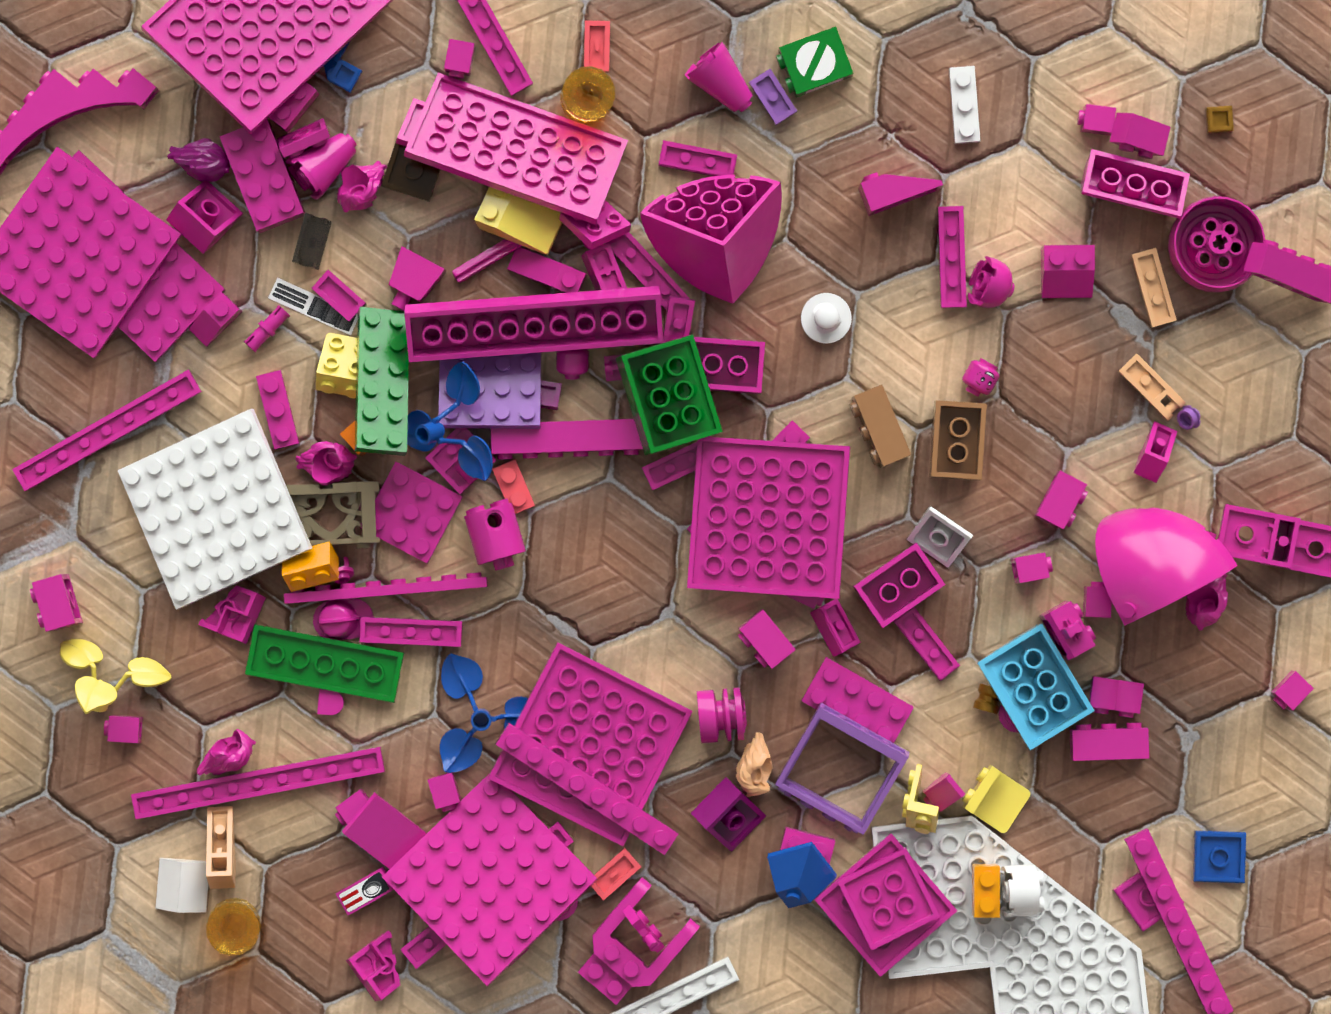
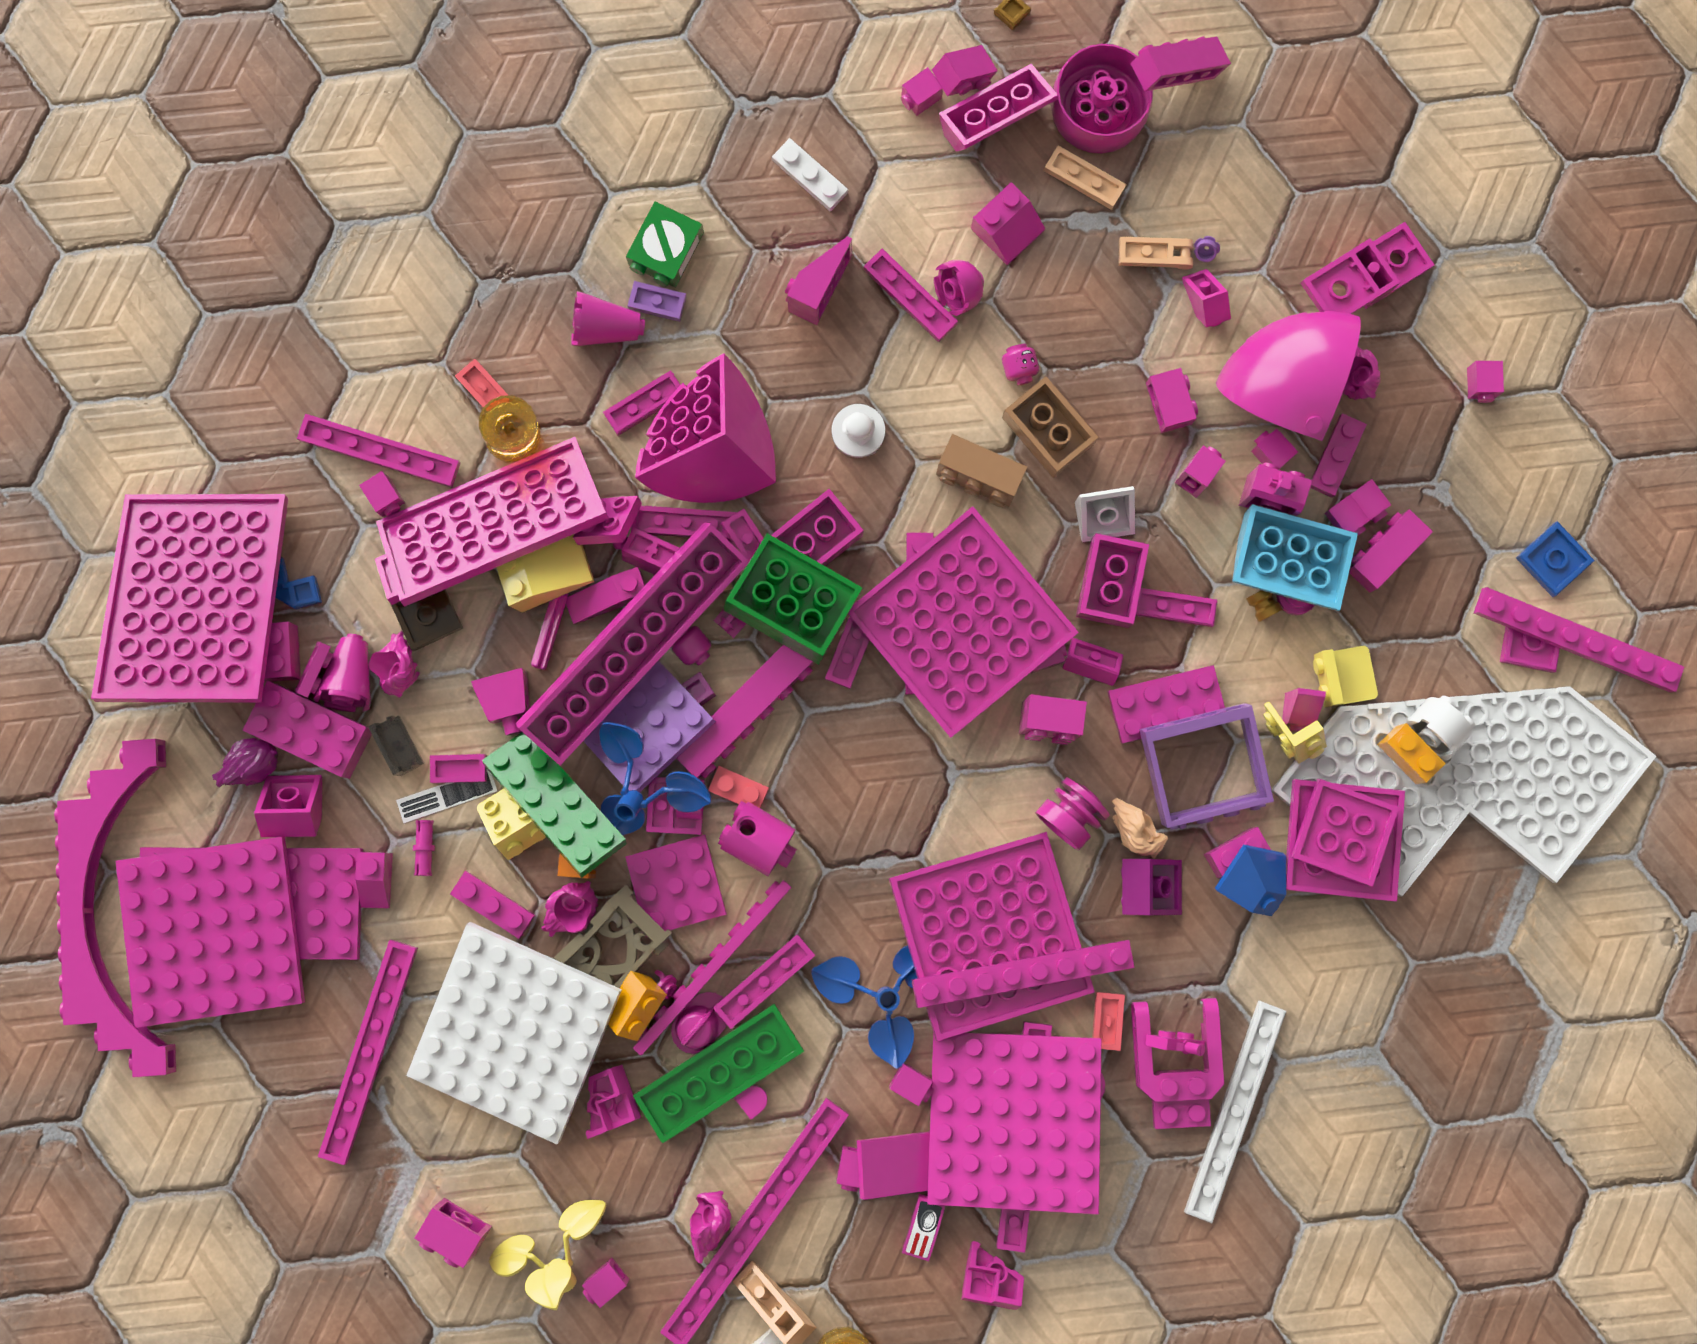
camera: 45 degrees left, 5 degrees down
none -> dark pink plate [1310,413,1367,498]

